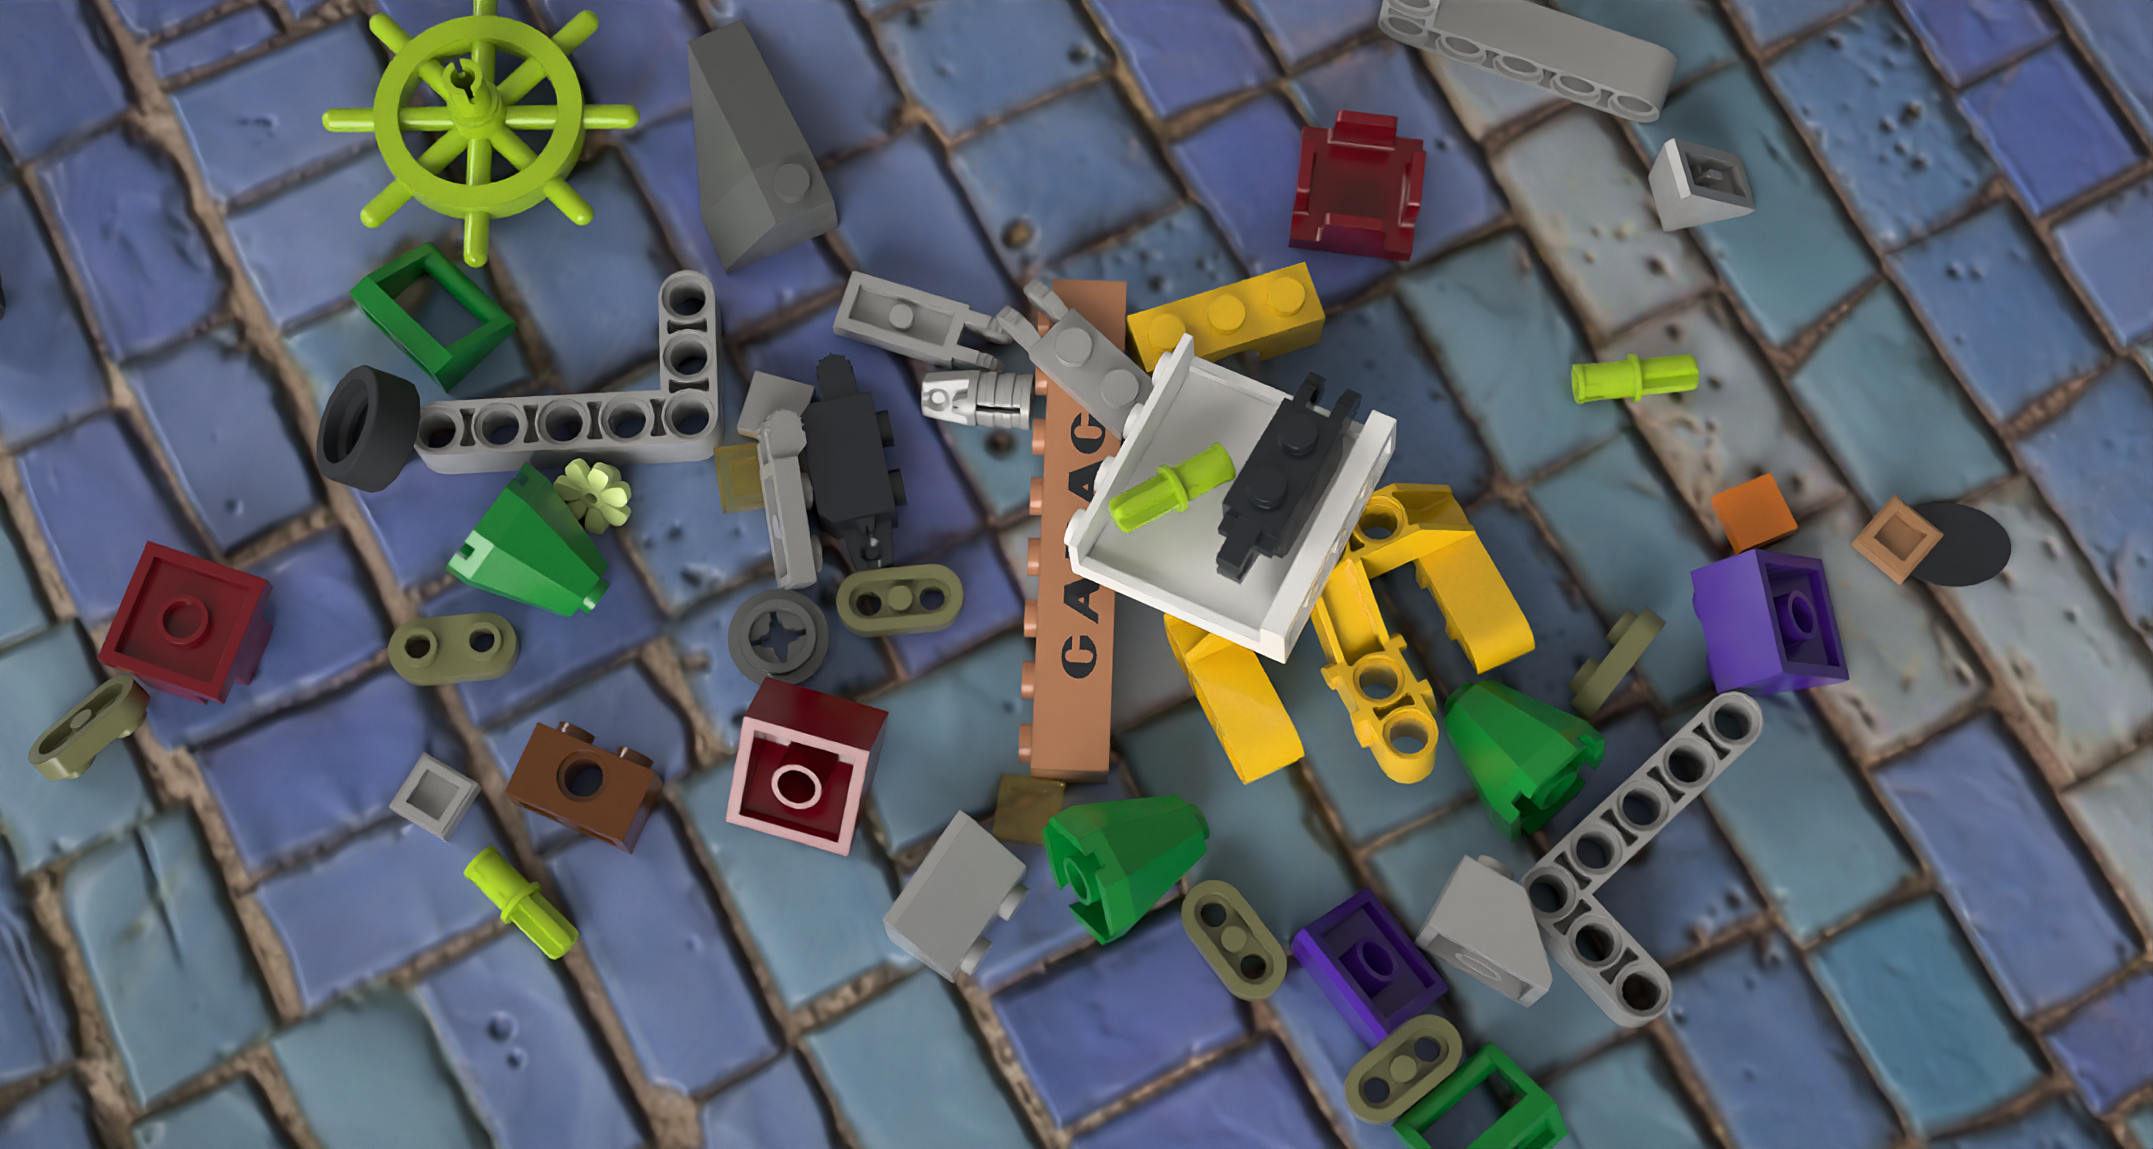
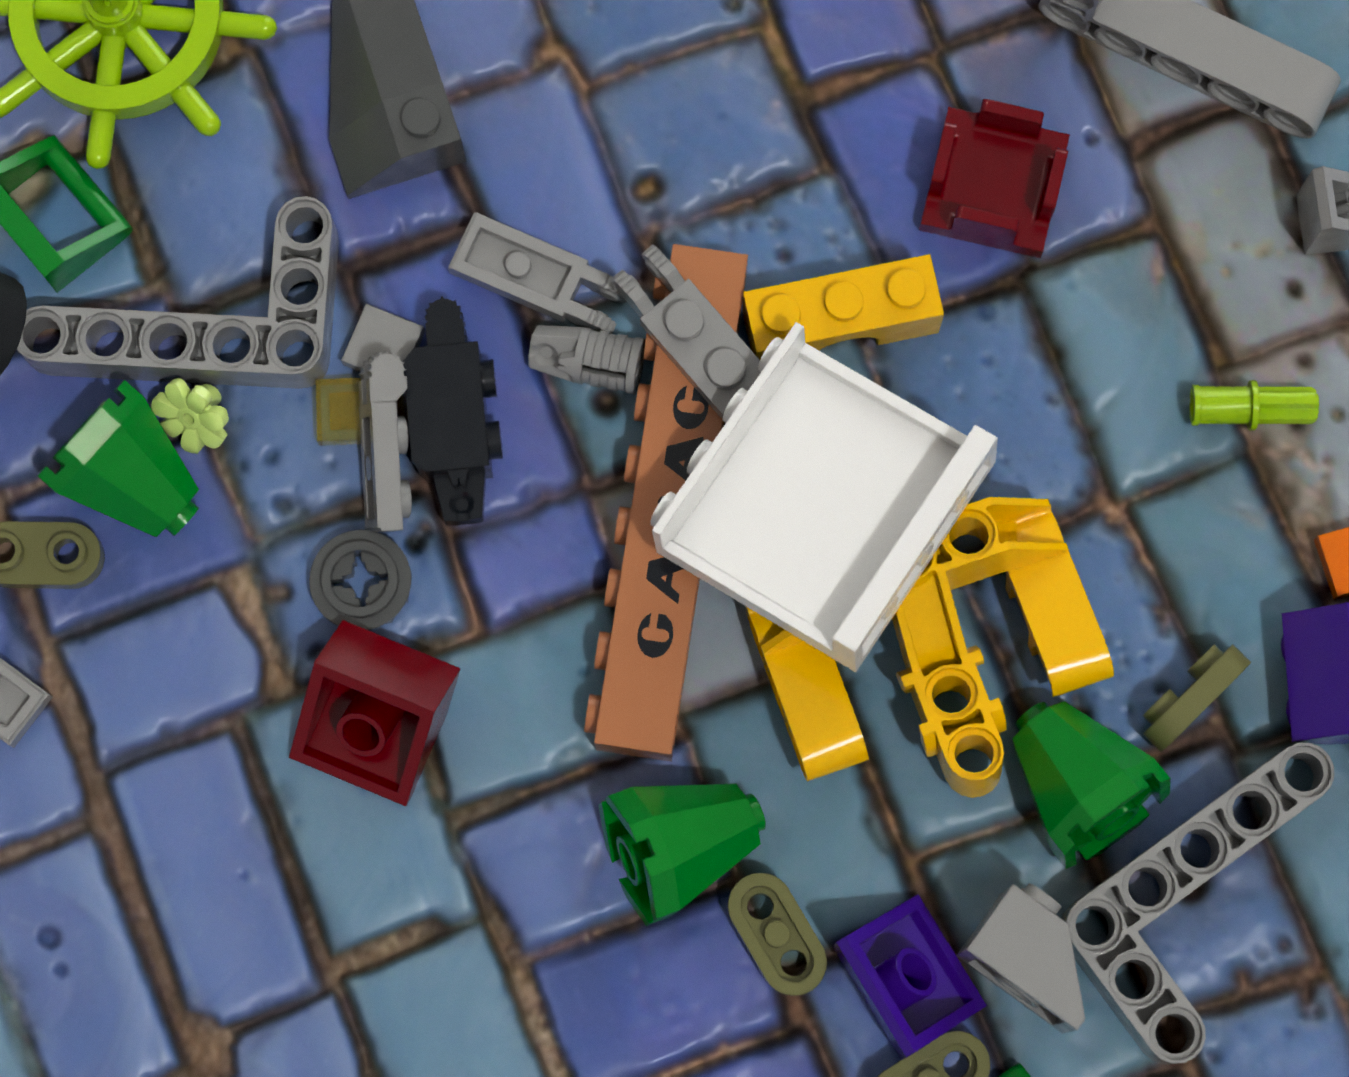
camera: 10 degrees right, 5 degrees up
lime axle [463,845,579,960] -> none
reddish brown brick [504,721,664,854] -> none
olive plate [836,564,964,637] -> none
light grey slope [883,810,1030,983] -> none
clear yellow tile [993,774,1065,847] -> none
lime axle [1108,442,1236,533] -> none
black hinge [1216,372,1363,584] -> none

